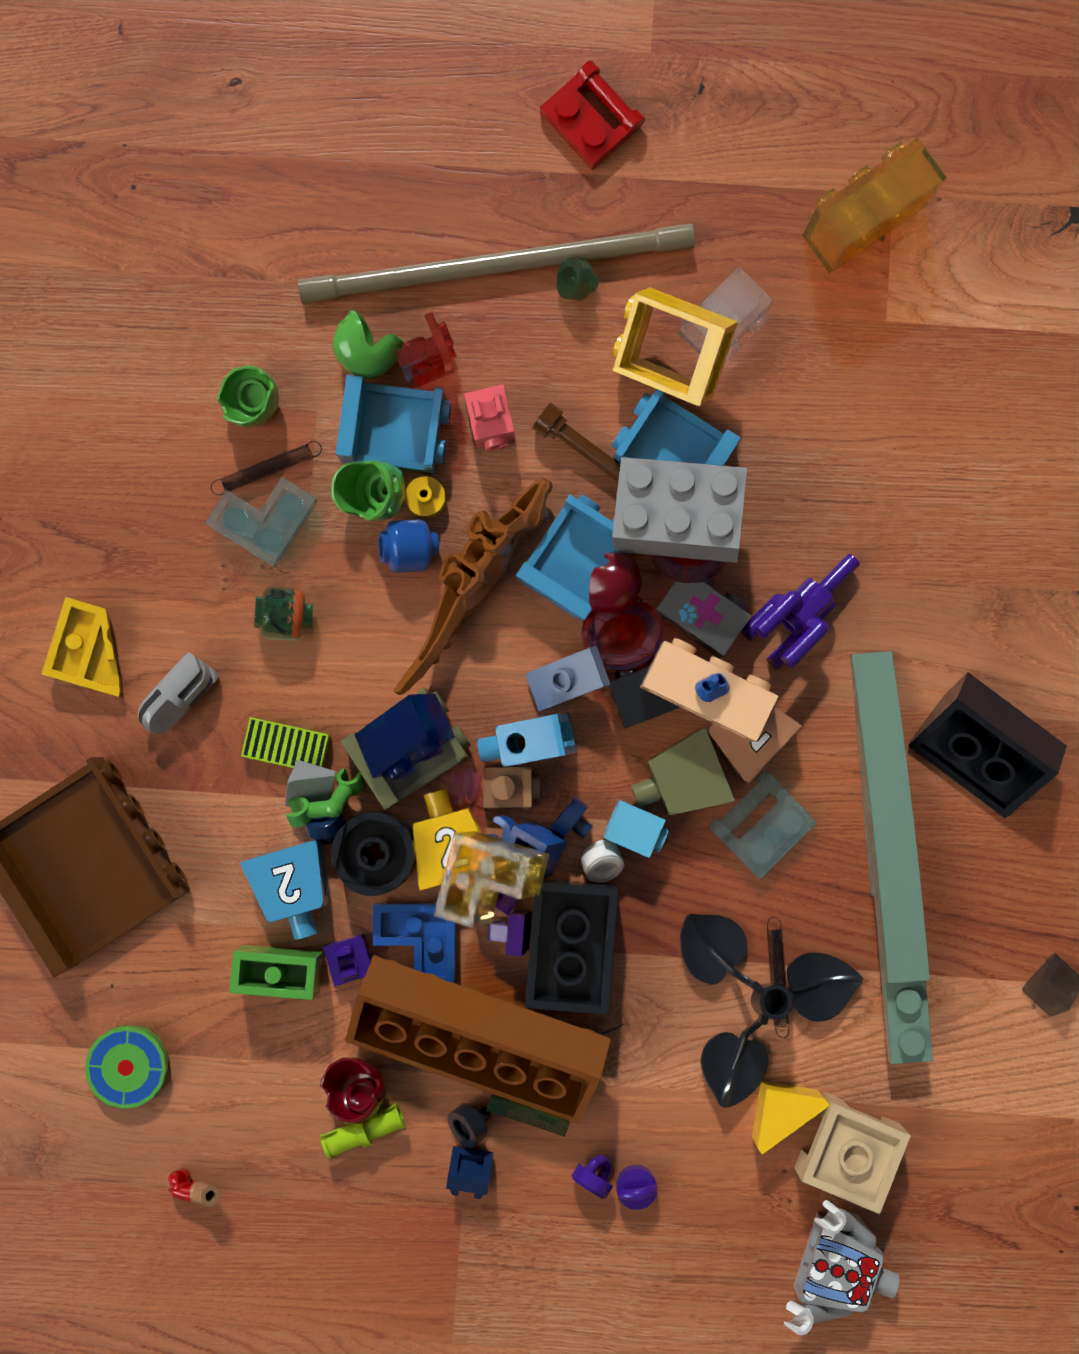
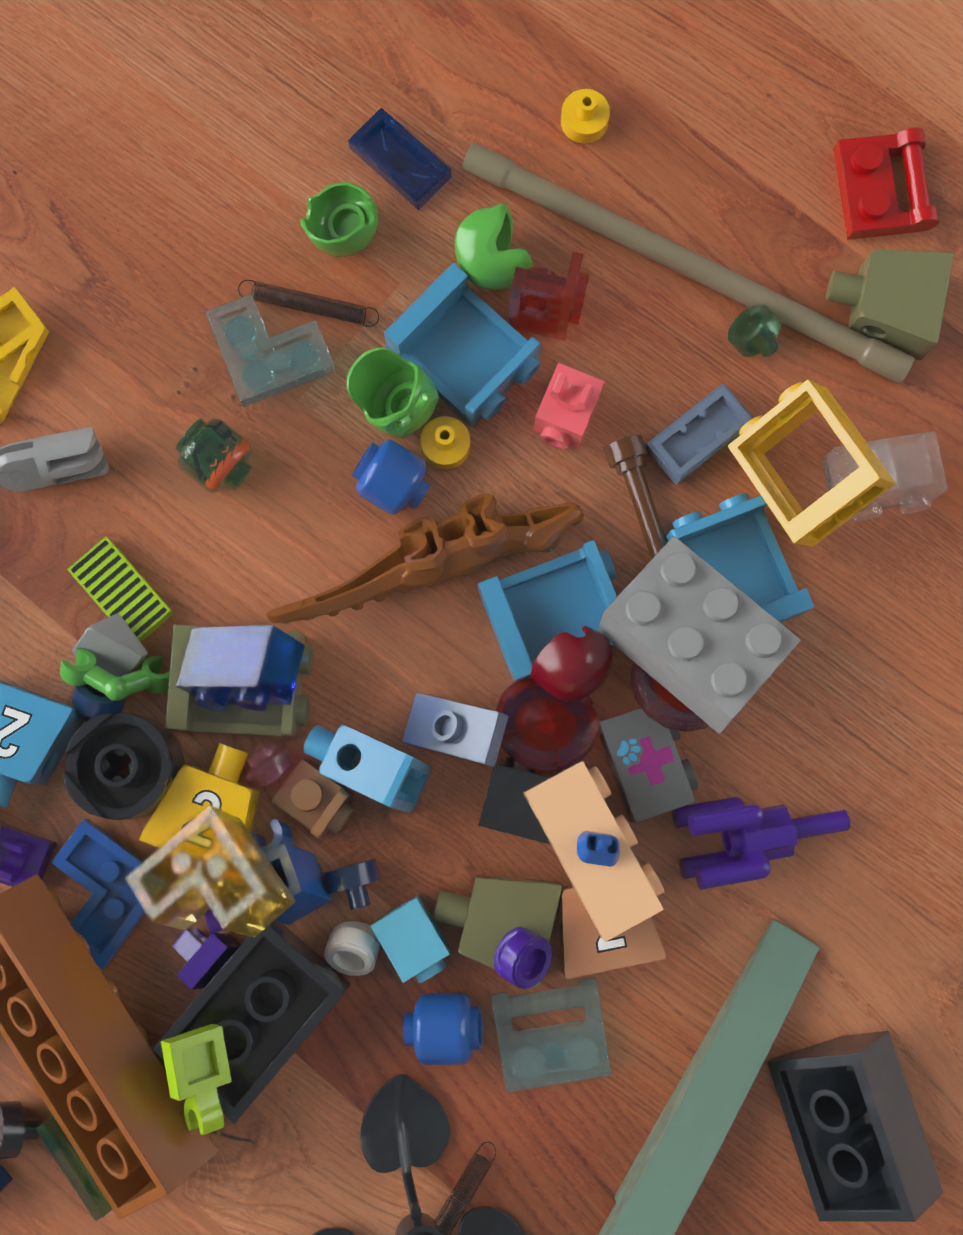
camera: 30 degrees right, 5 degrees down
none -> lime plate [161,1024,232,1135]
none -> clear blue tile [348,107,452,210]
none -> blue head [403,992,483,1066]
none -> dark purple tile [494,927,552,989]
none -> yellow tile [561,89,610,144]
none -> sand blue plate [645,383,753,486]
none -> olive torso [826,249,954,360]

